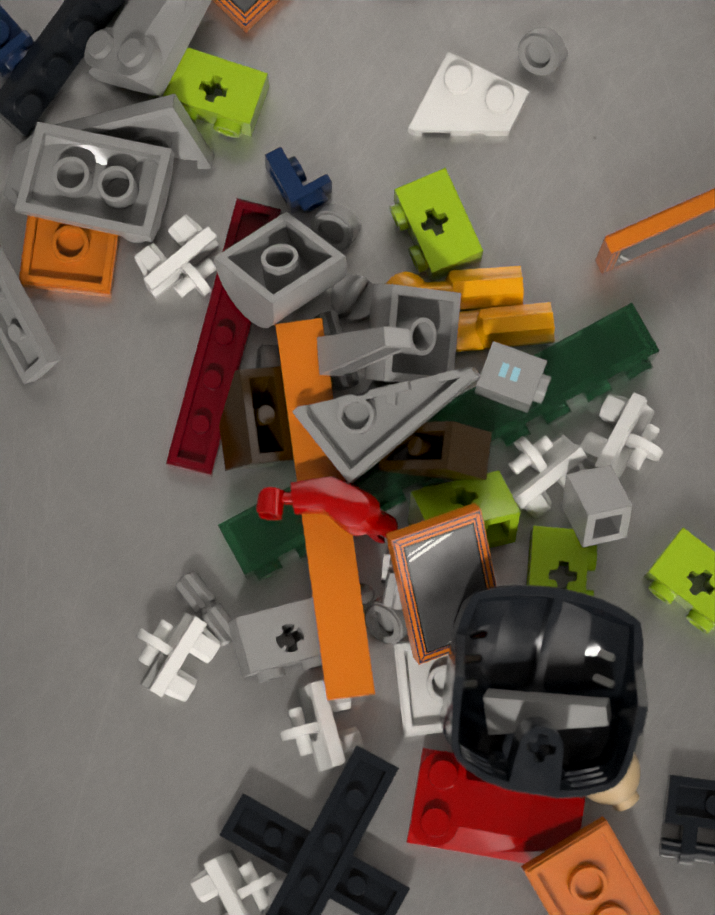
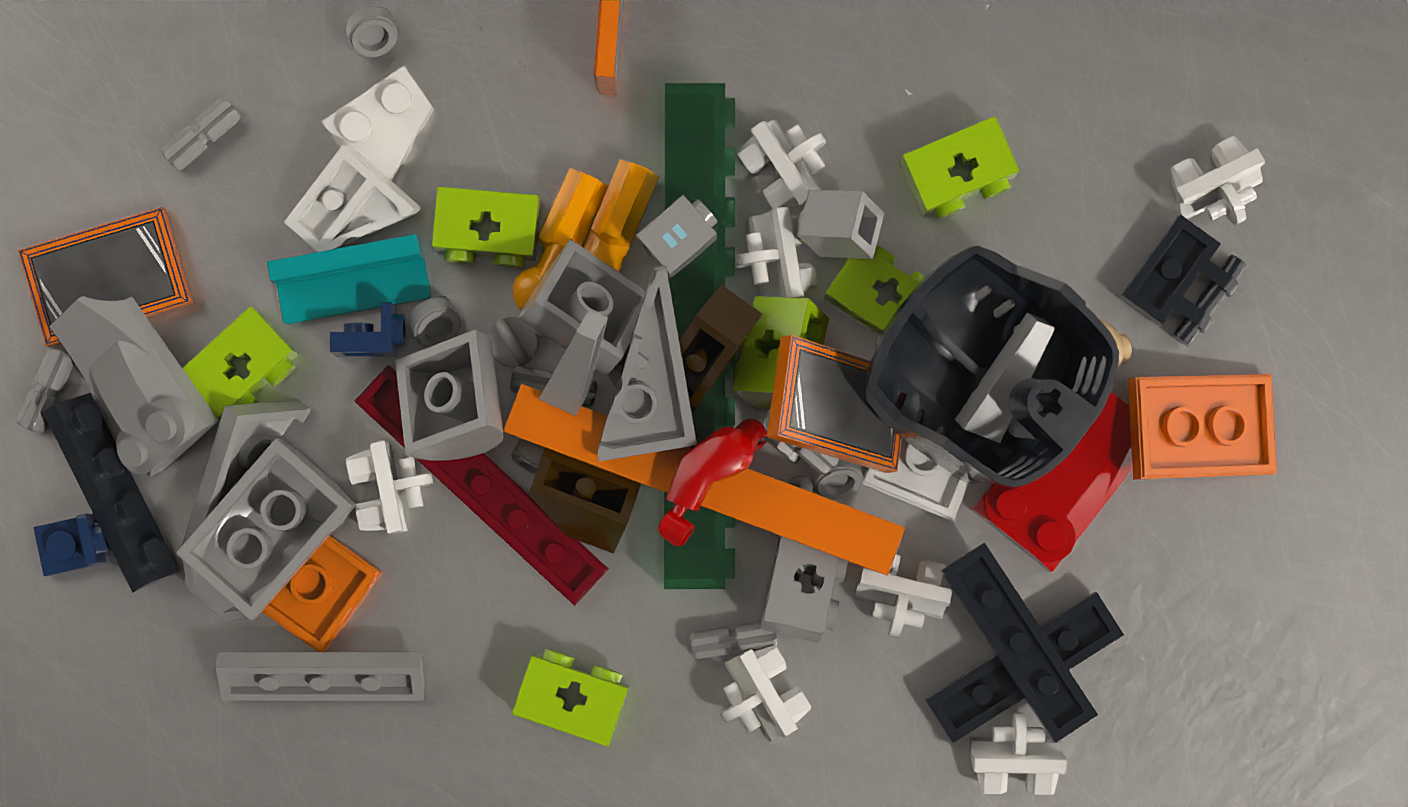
camera: 65 degrees left, 5 degrees up
none -> teal panel [267,234,431,325]
none -> white wing [284,144,421,252]
none -> lime brick [512,648,629,747]

